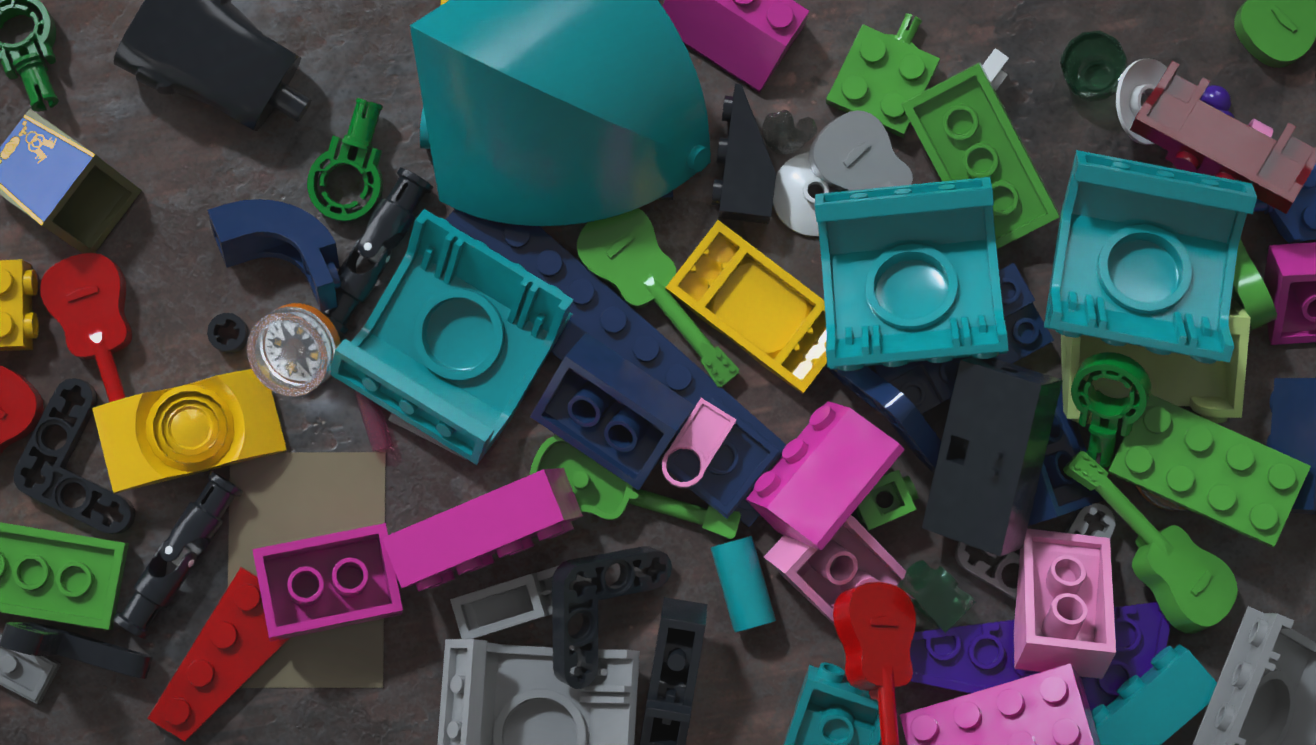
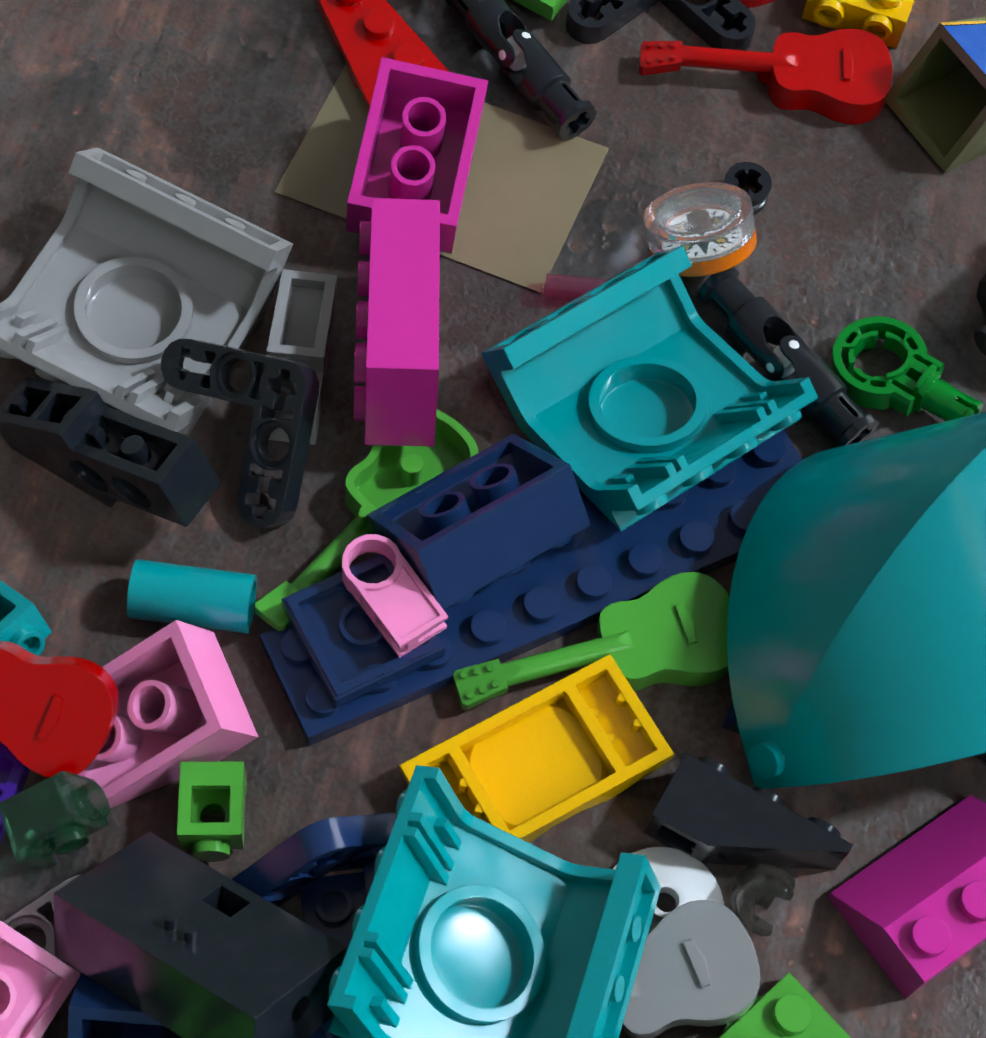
camera: 110 degrees right, 20 degrees down
yellow slope [92,367,287,494] -> none
dark blue arch [207,199,341,312] -> none
dark pink slope [746,401,905,551] -> none

